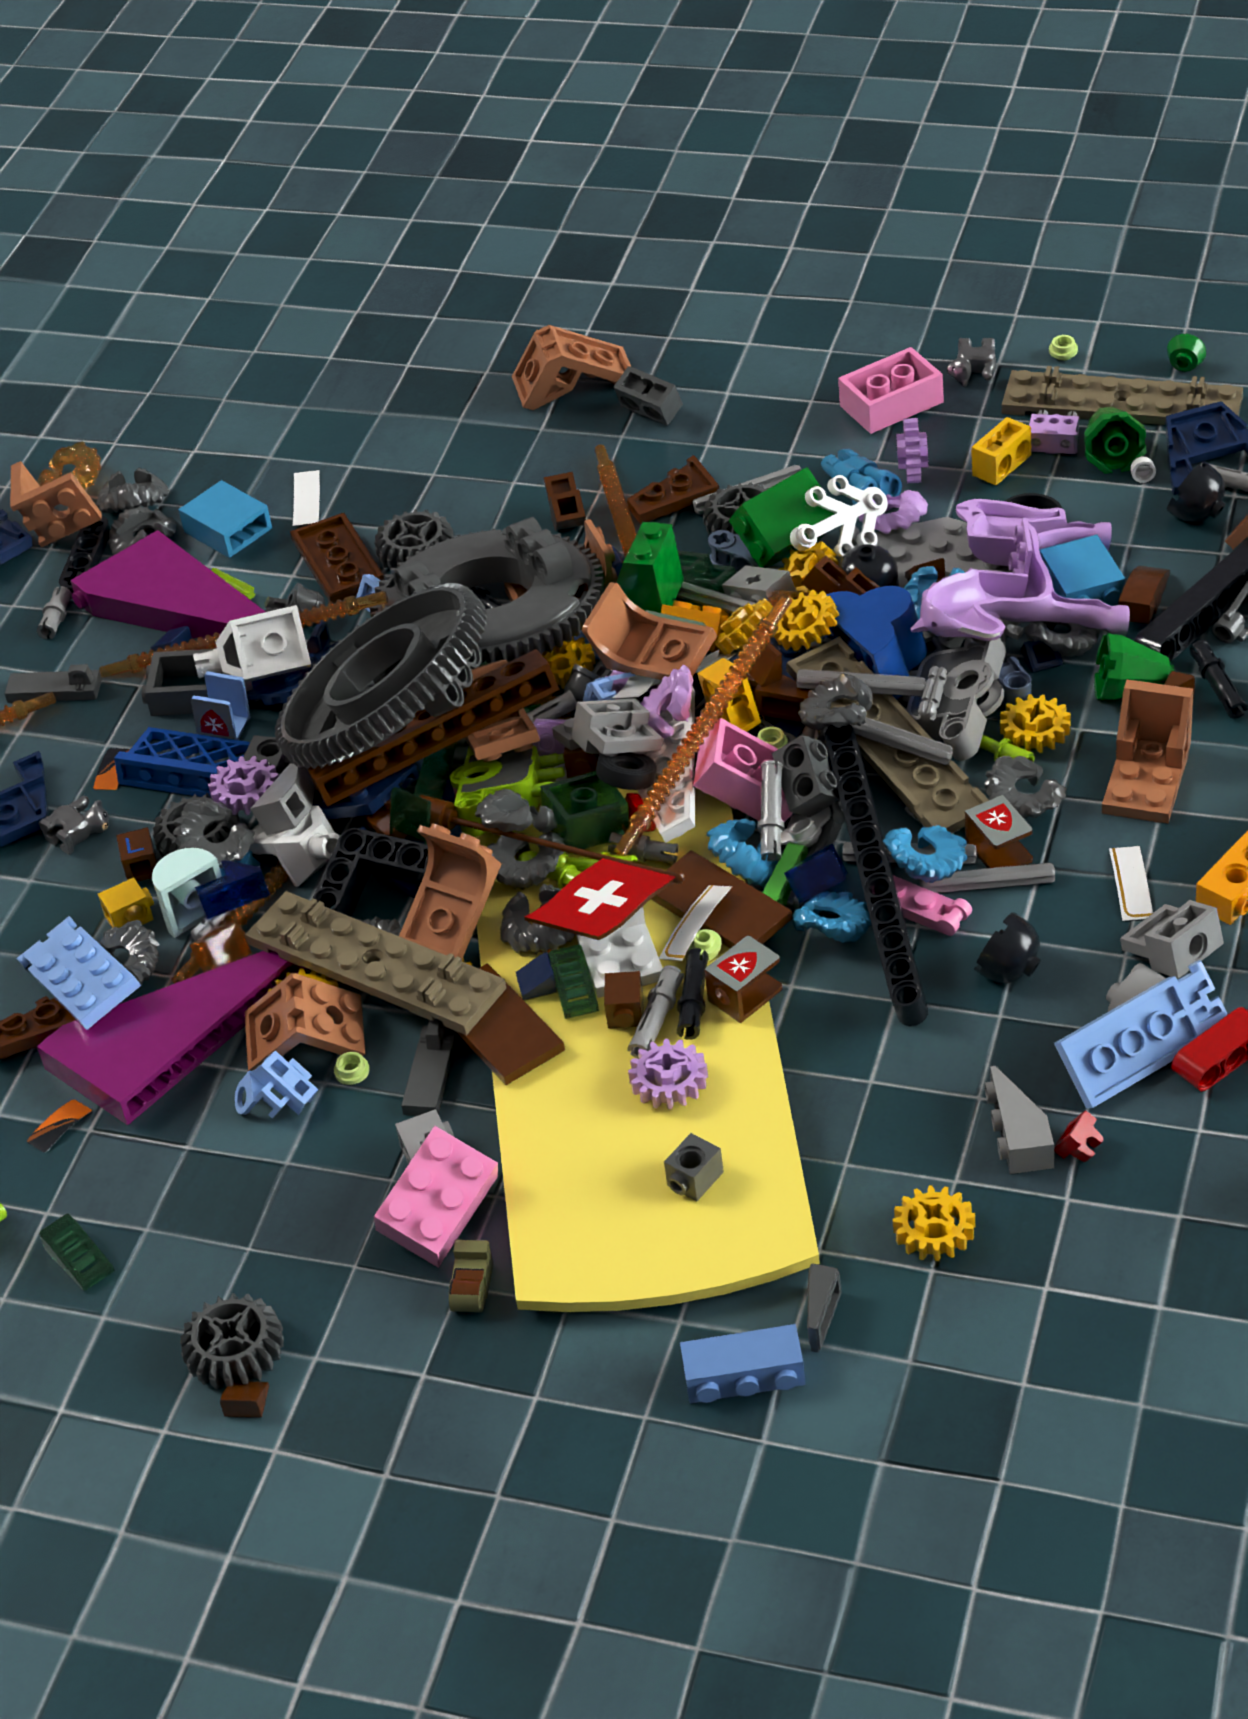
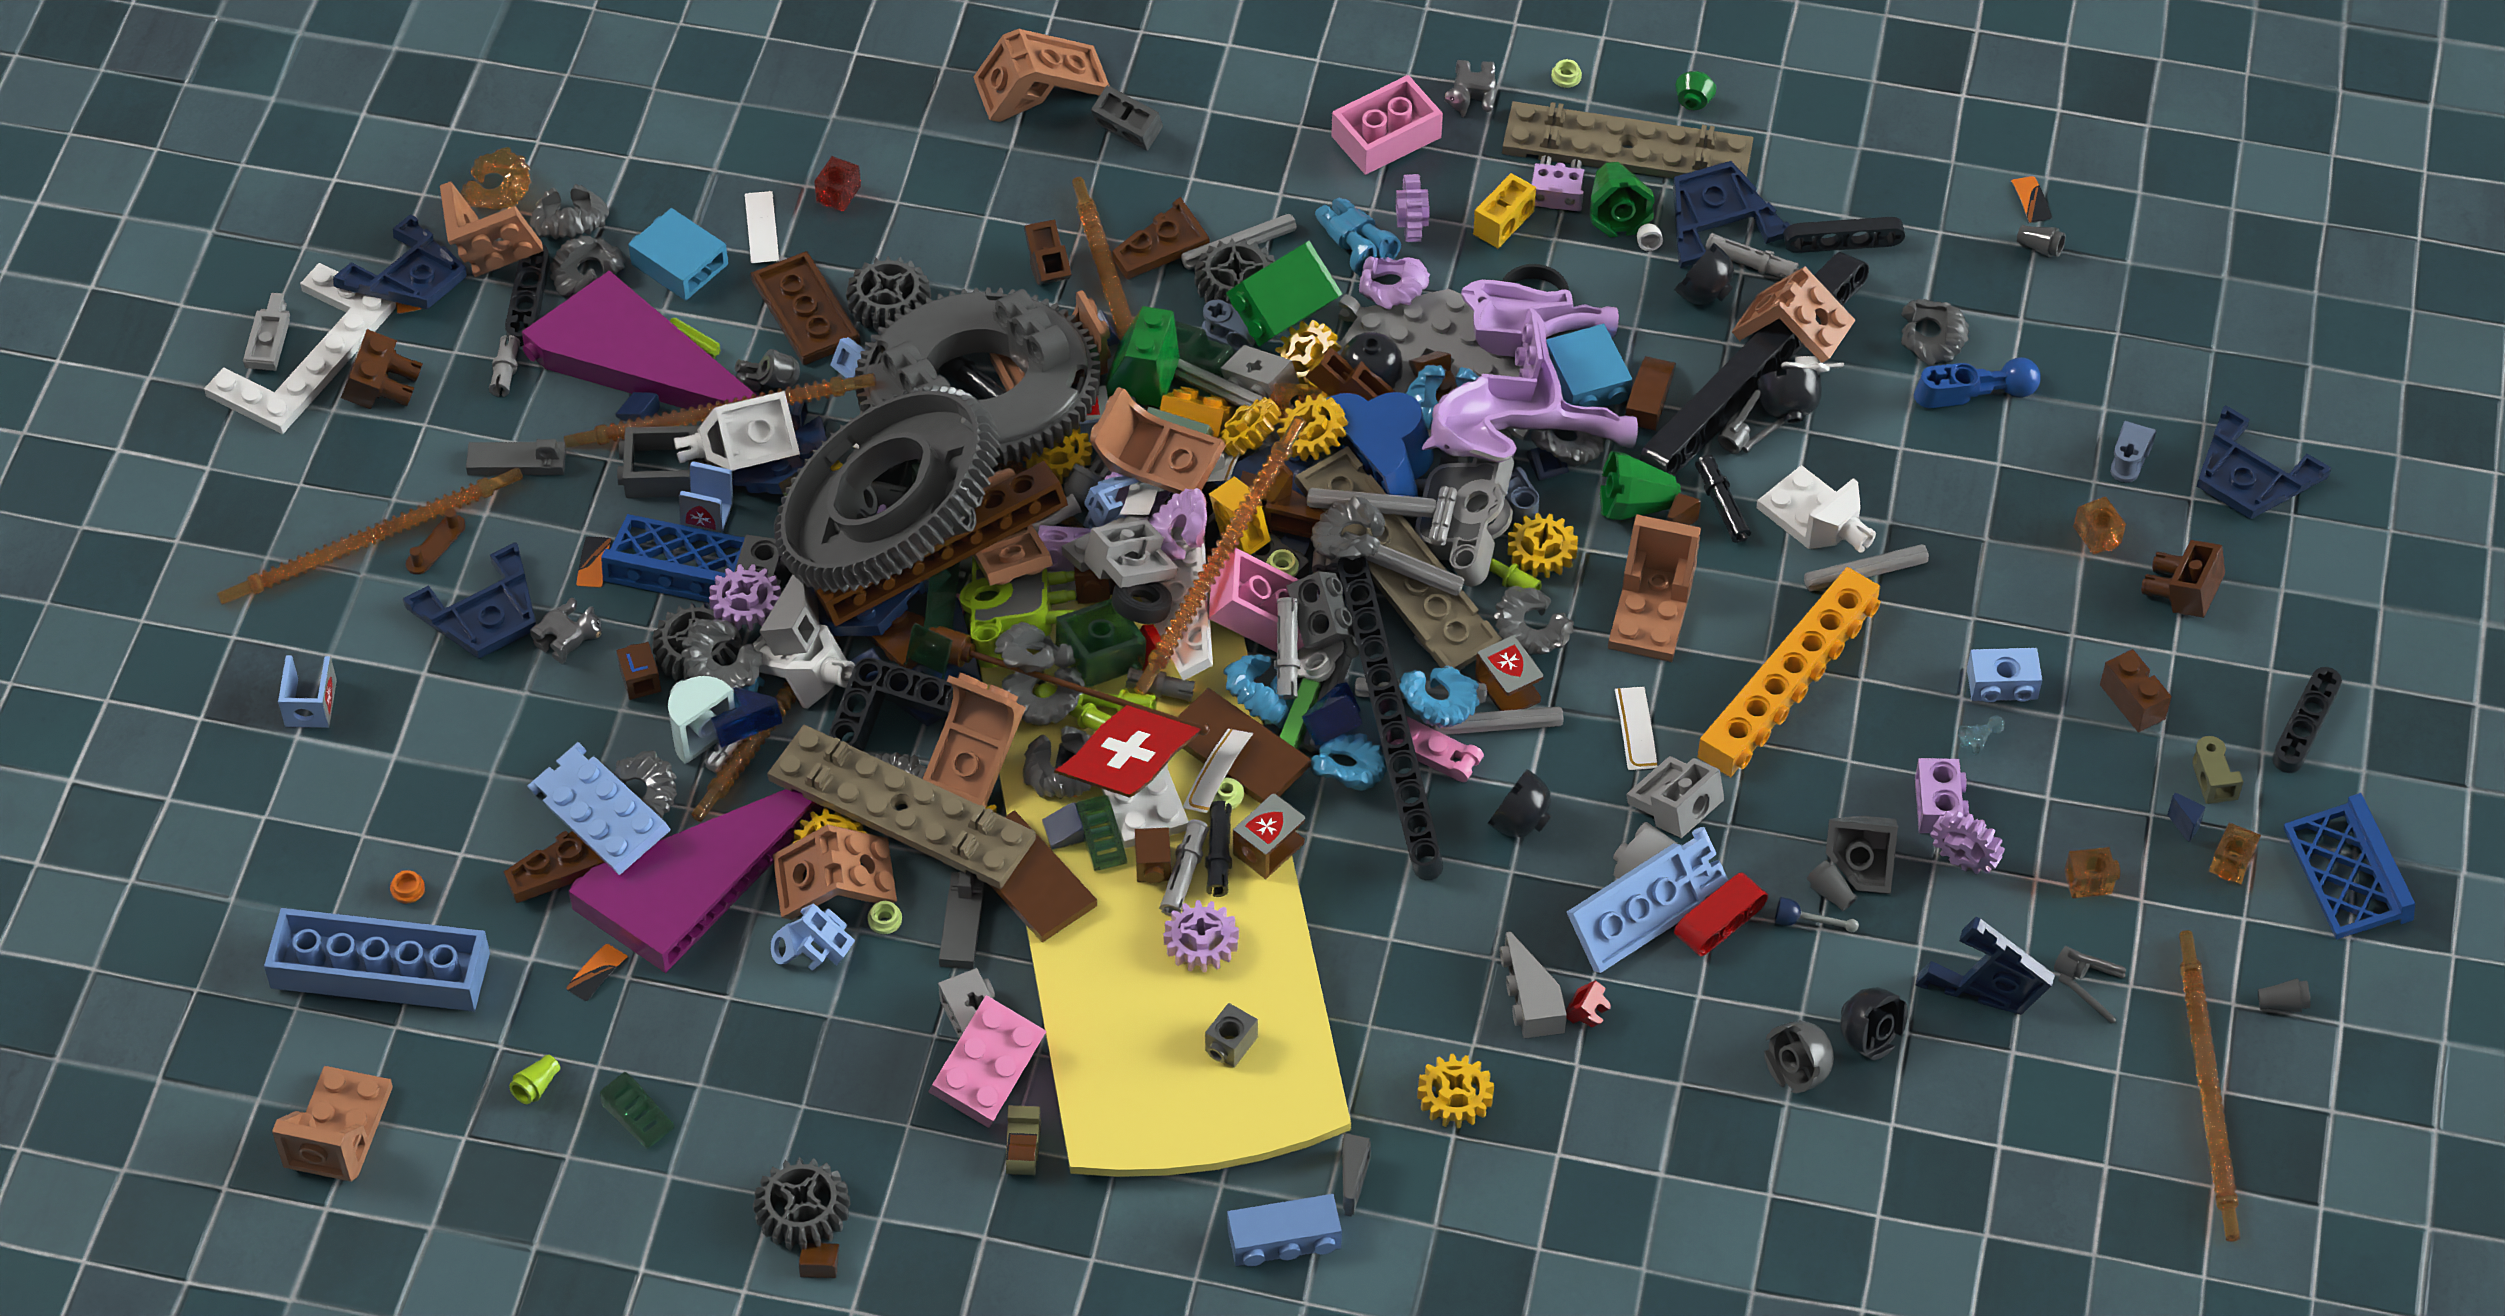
camera: 10 degrees left, 10 degrees up
yellow brick [98,877,154,928] -> none
clear orange brick [189,923,252,973] -> none
white plant [790,475,888,561] -> none
none -> clear red brick [814,156,861,211]

